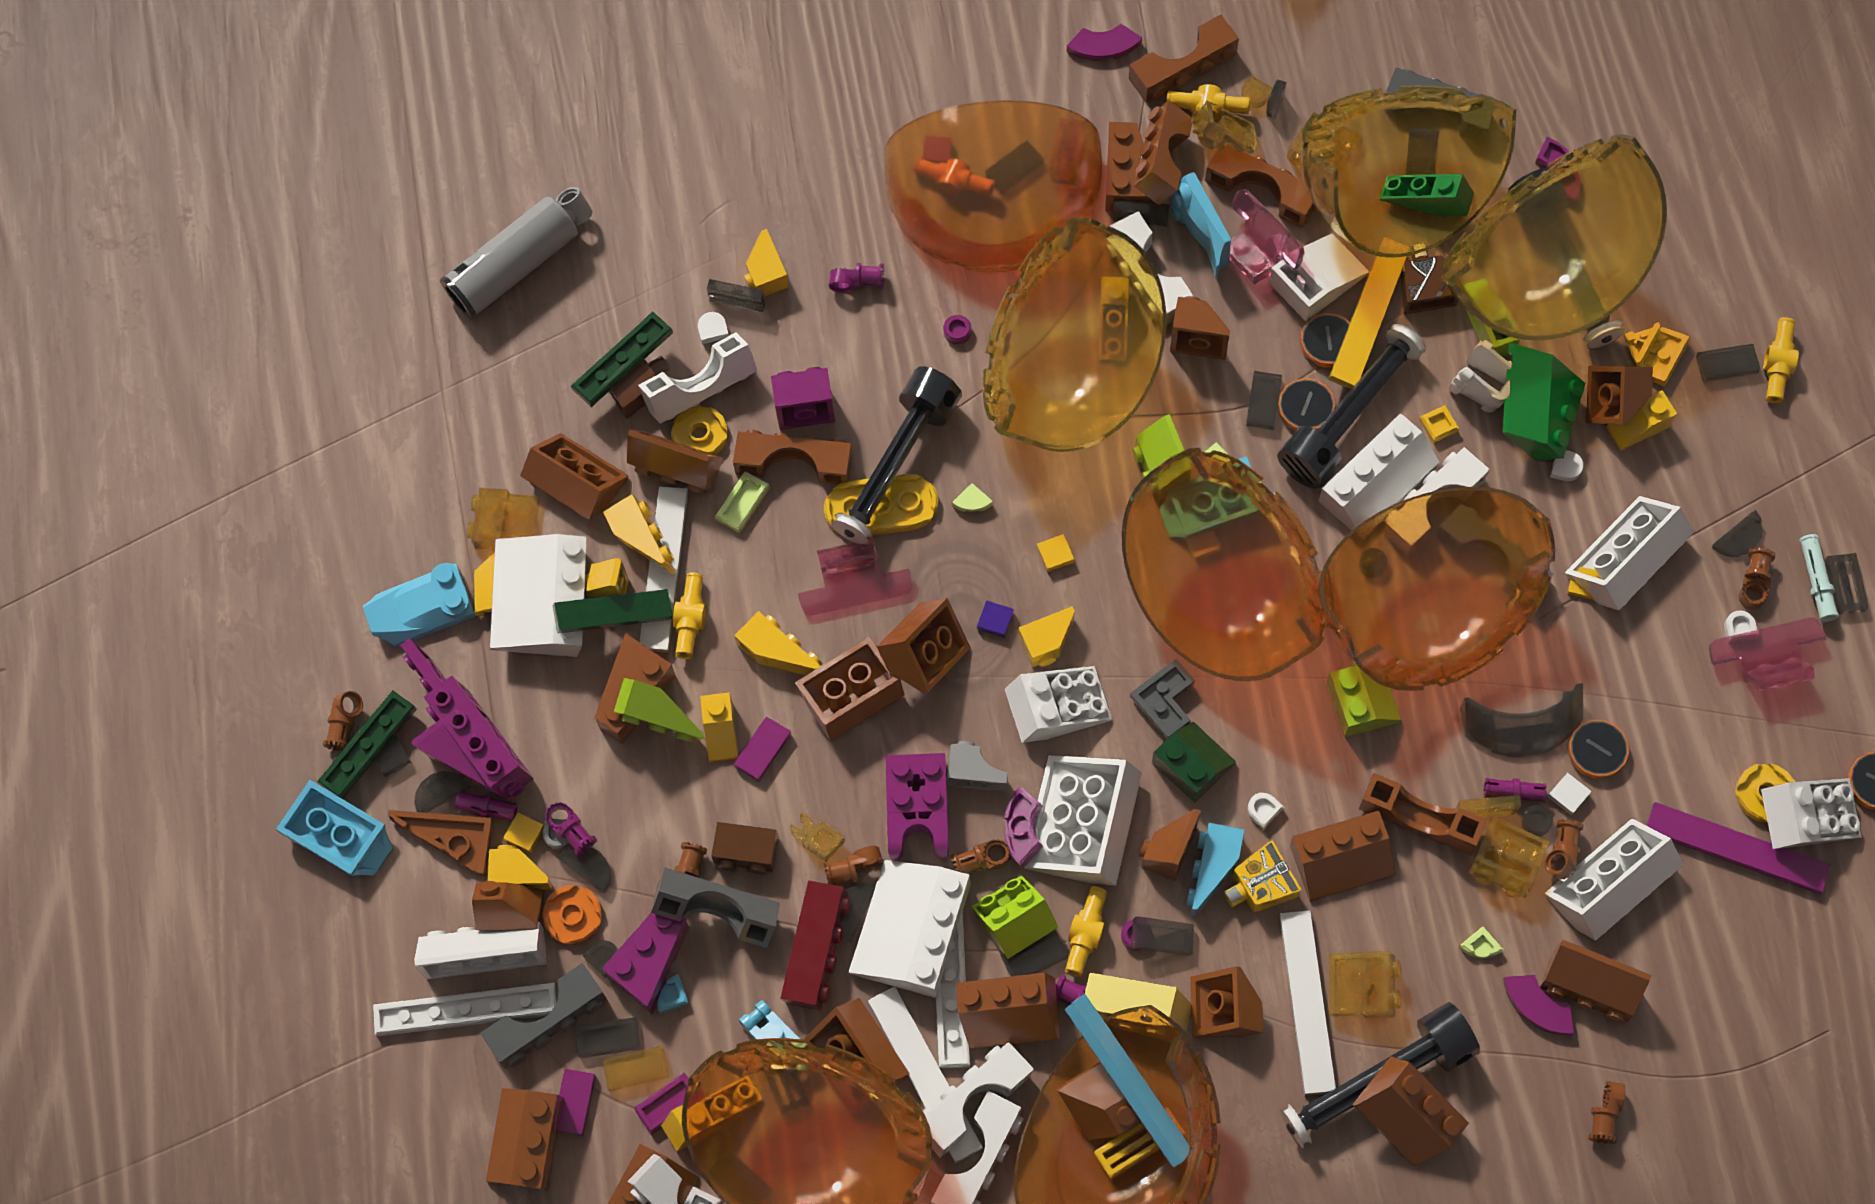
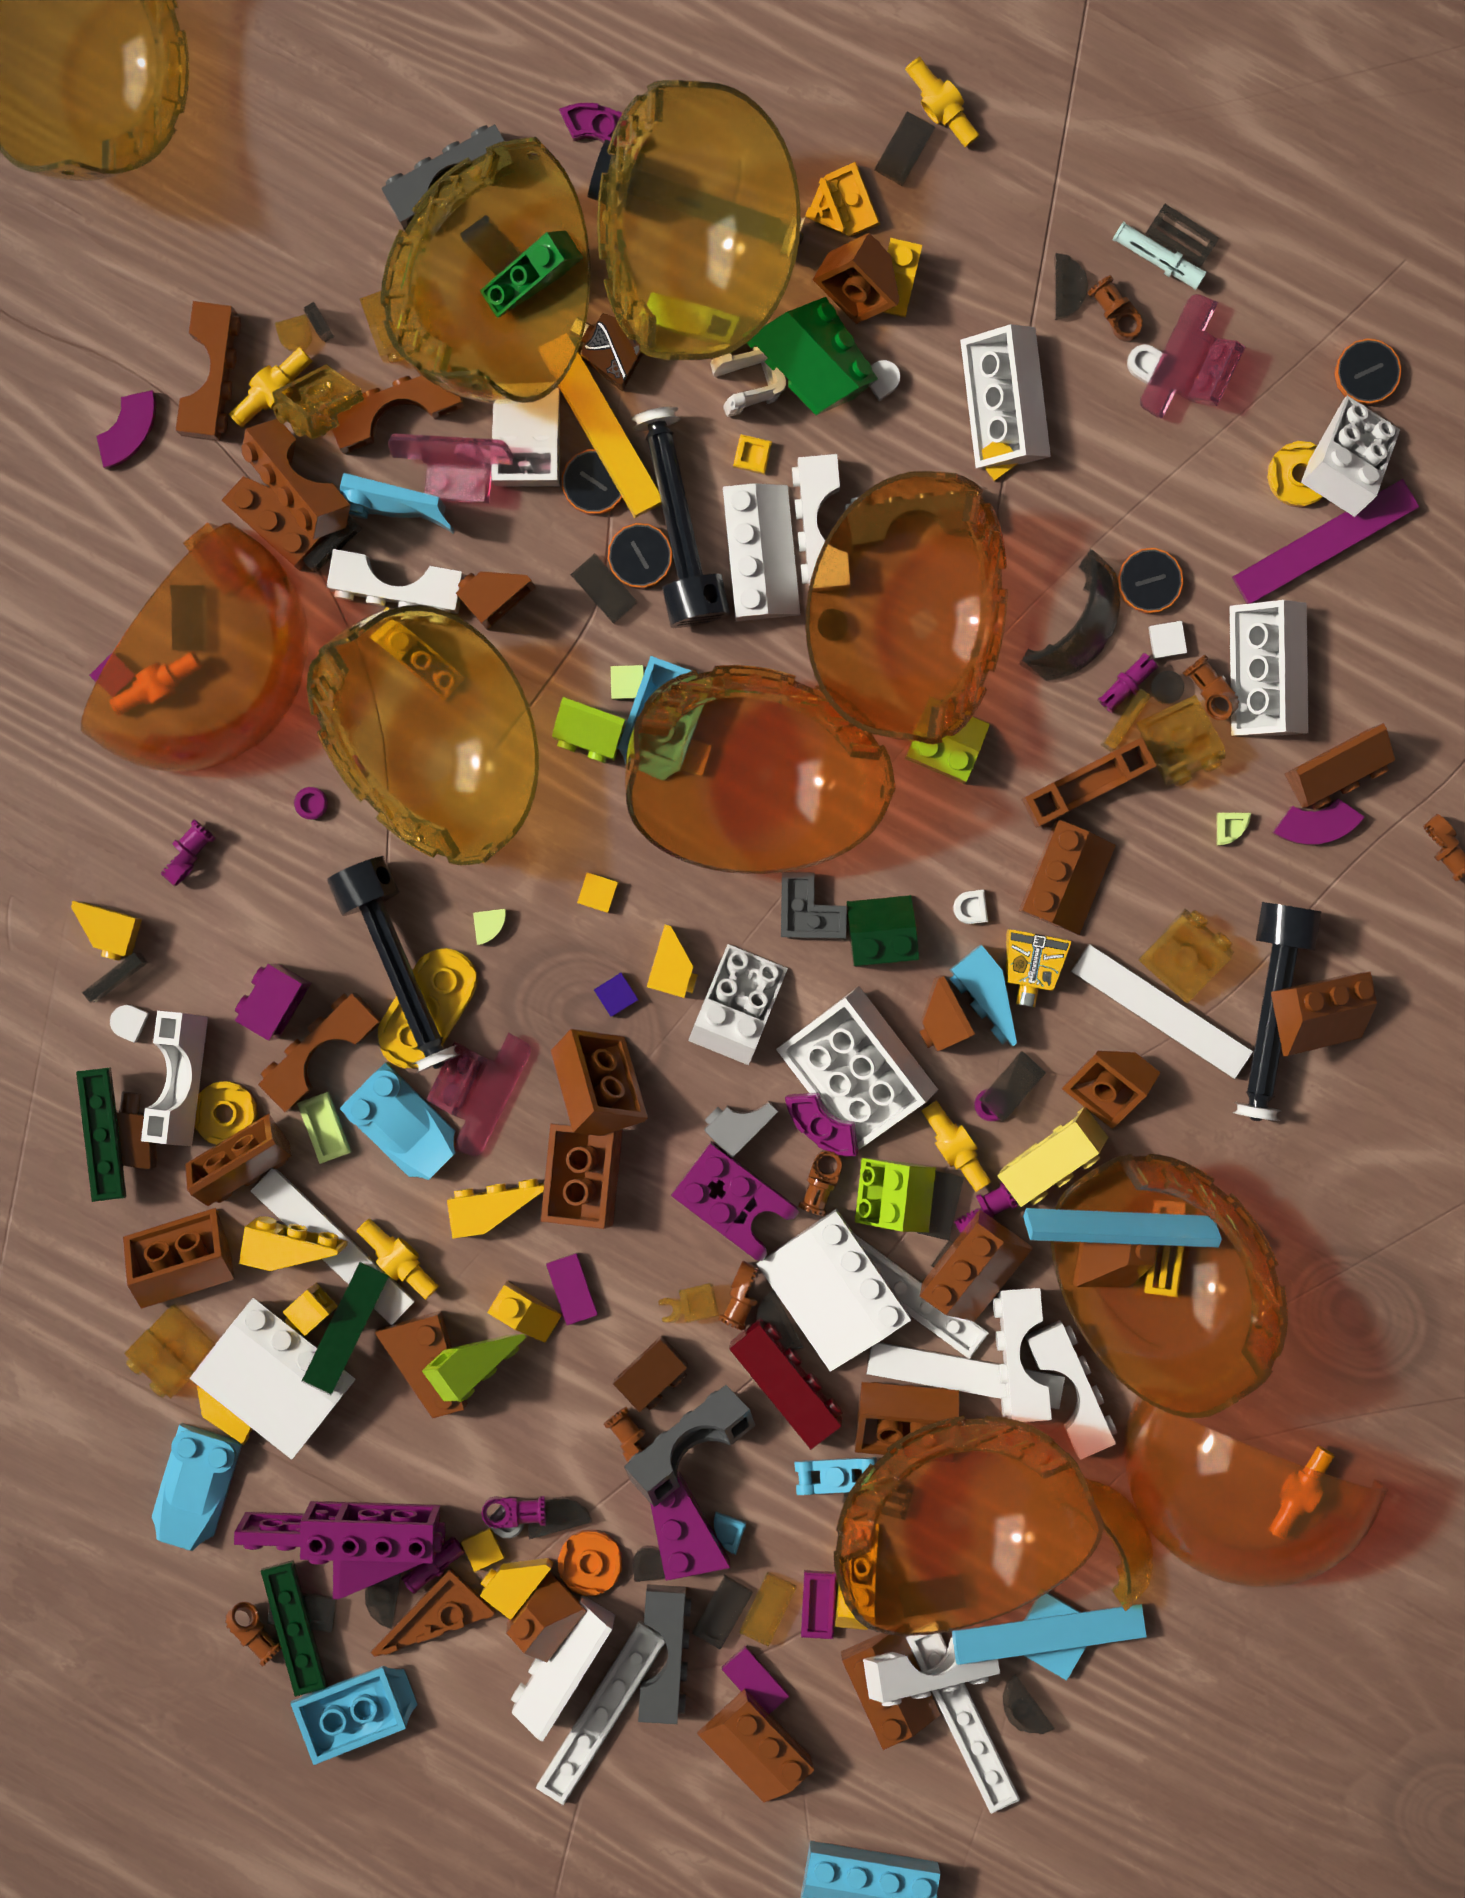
camera: 55 degrees left, 20 degrees up
none -> medium azure slope [340,1062,456,1180]

